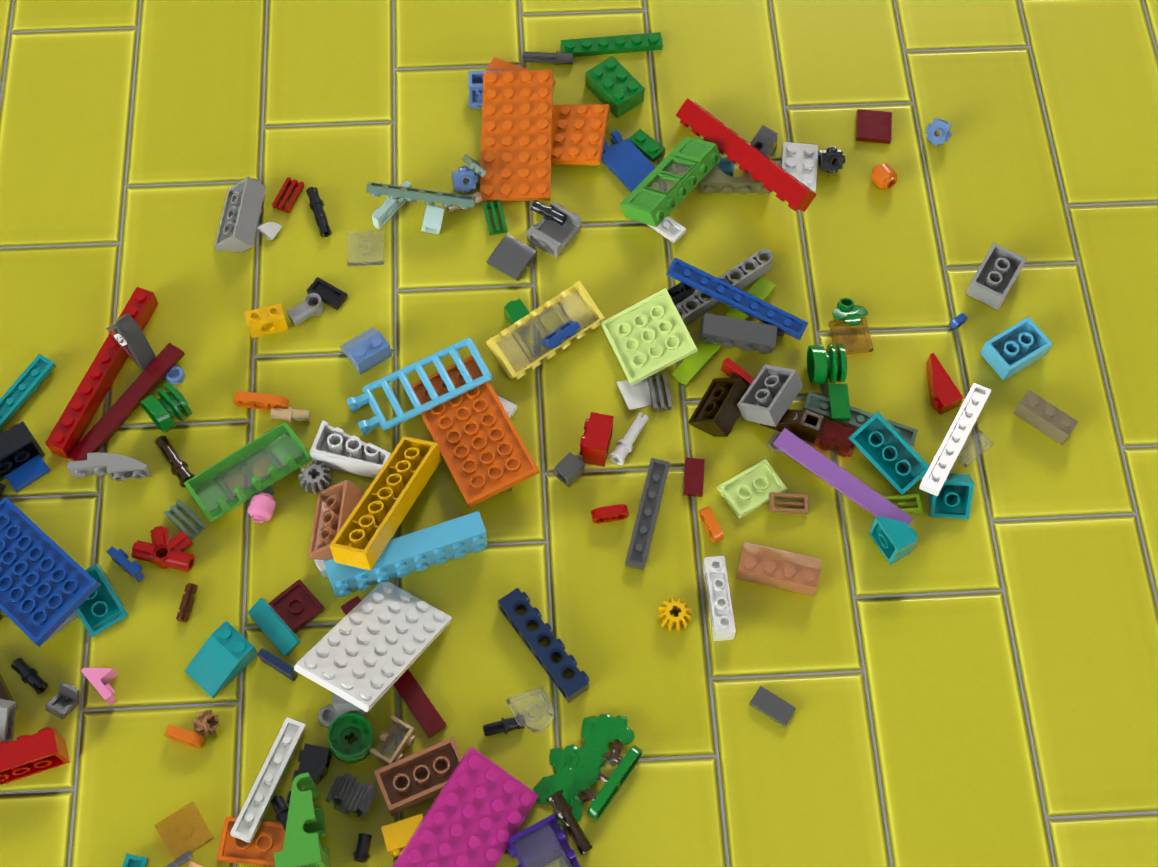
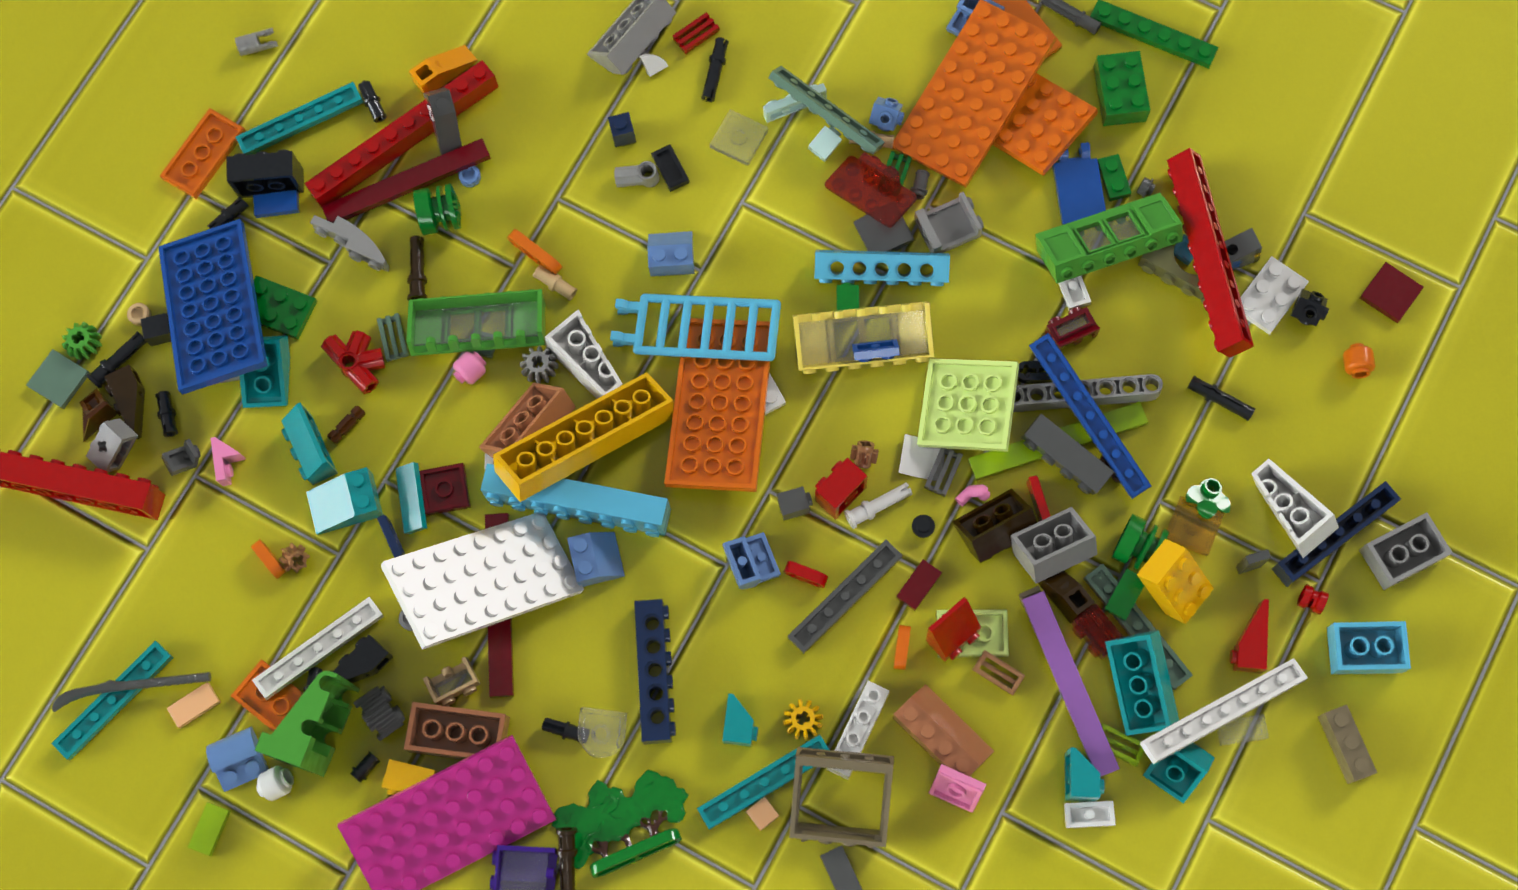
camera: 40 degrees right, 10 degrees up
blue plate [106,546,145,583] -> none
clear yellow tile [154,801,214,860] -> none
yellow brick [245,303,288,338] -> none
green wheel [328,713,374,763] -> none
sand green tile [462,154,486,177] -> none
black pin [531,200,567,226] -> none
medium blue brick [925,117,952,146] -> none
blue tile [949,313,968,330] -> none
none -> green plate [254,275,317,340]
none -> teal slope [281,402,338,485]
none -> black axle [358,81,387,123]
none -> light orange slope [409,45,478,93]
none -> medium blue slope [567,532,625,587]
none -> dark blue brick [608,112,636,148]
none -> teal plate [697,735,829,830]
none -> medium blue brick [722,532,781,589]
none -> teal slope [722,693,758,747]
none -> light nougat tile [746,797,779,831]
none -> dark tan window [789,747,894,848]
none -> medium azure brick [814,250,950,286]
none -> clear red bracket [825,152,917,228]
none -> medium nougat gear [850,440,879,468]
none -> dark grey pin [910,170,930,199]
none -> black plate [912,515,935,538]
none -> red slope [926,597,981,662]
none -> bright pink tile [929,764,986,813]
none -> bright pink arm [955,484,990,507]
none -> dark red window [1045,307,1100,352]
none -> white plate [1064,801,1116,828]
none -> dark grey plate [1137,177,1156,198]
none -> yellow brick [1137,539,1214,624]
none -> black pin [1187,375,1256,421]
none -> dark grey tile [1236,549,1271,574]
none -> white wedge [1251,459,1339,558]
none -> dark blue brick [1272,481,1401,587]
none -> red wheel [1297,584,1329,615]

